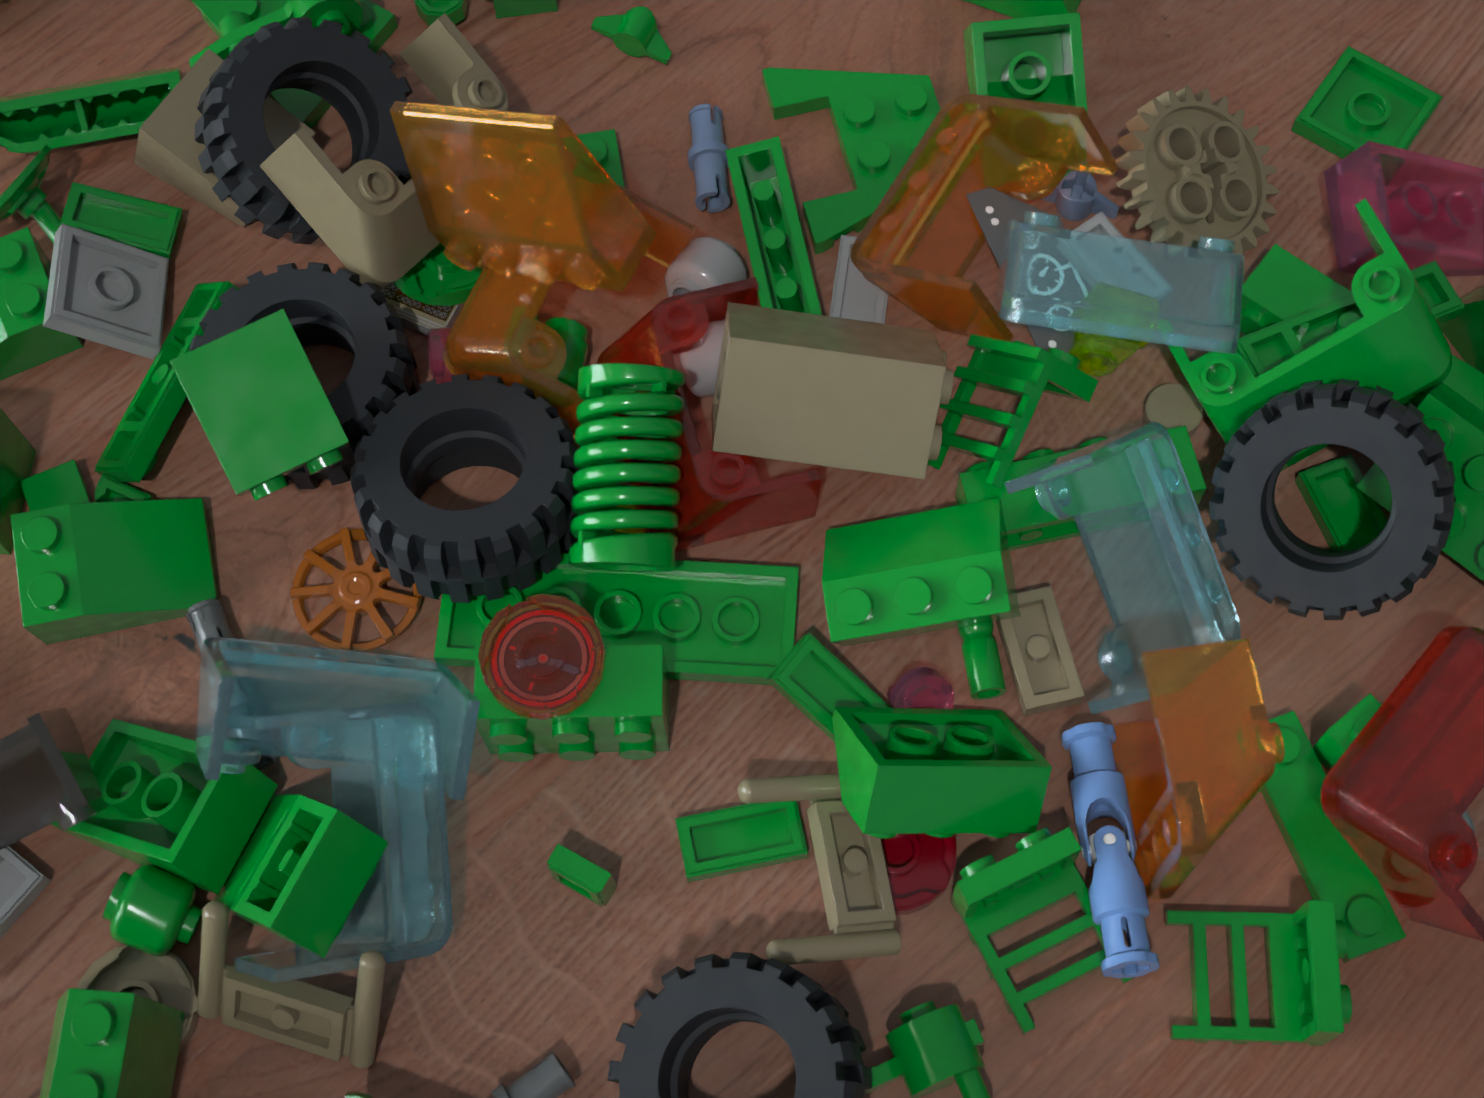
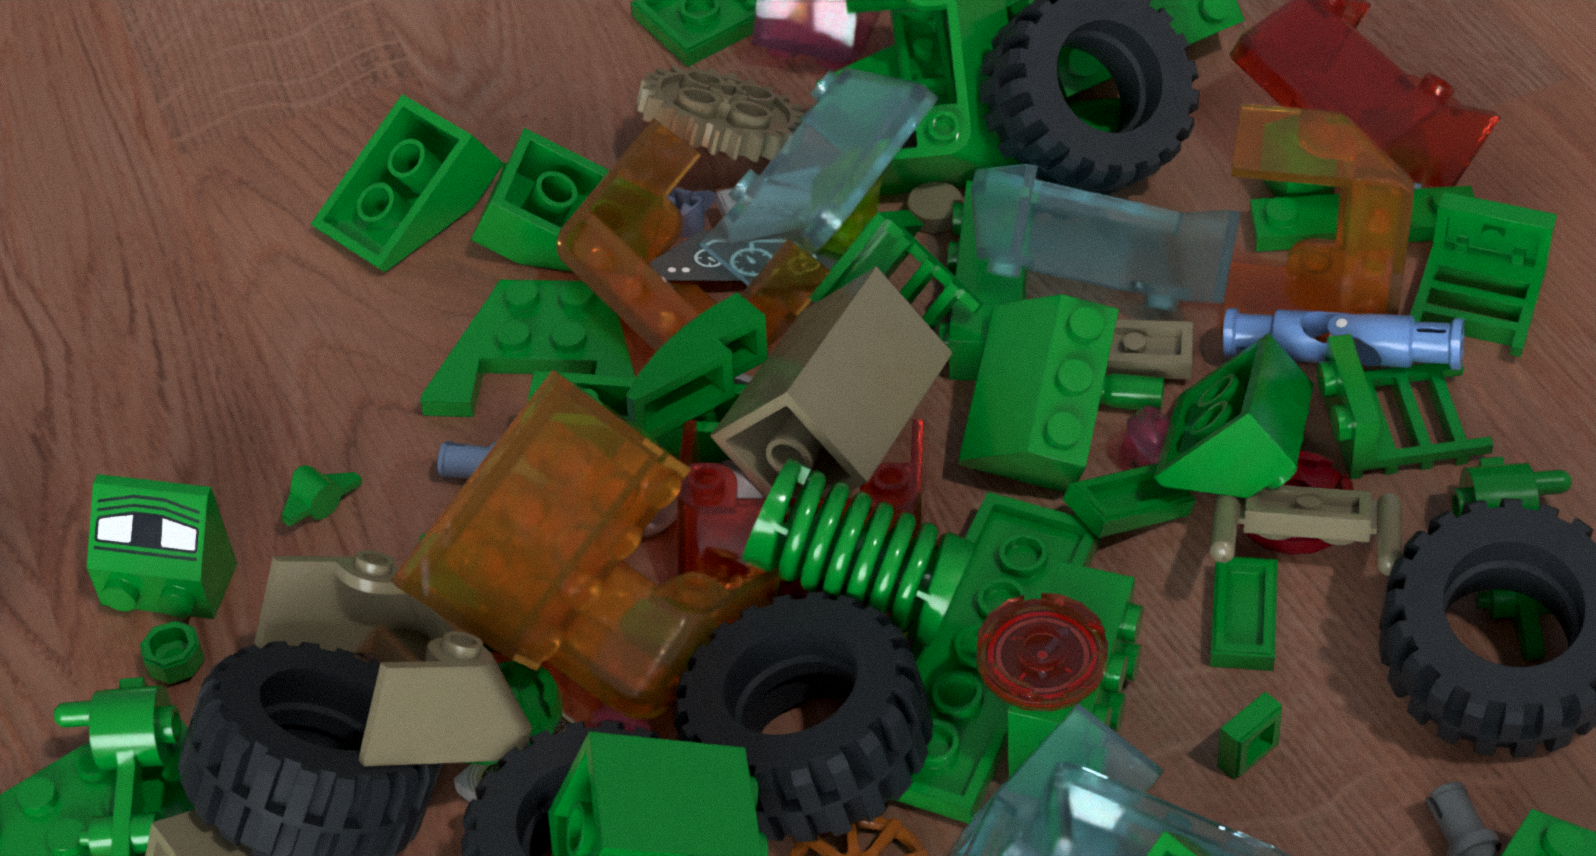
camera: 70 degrees left, 20 degrees down
none -> green slope [626,293,768,447]

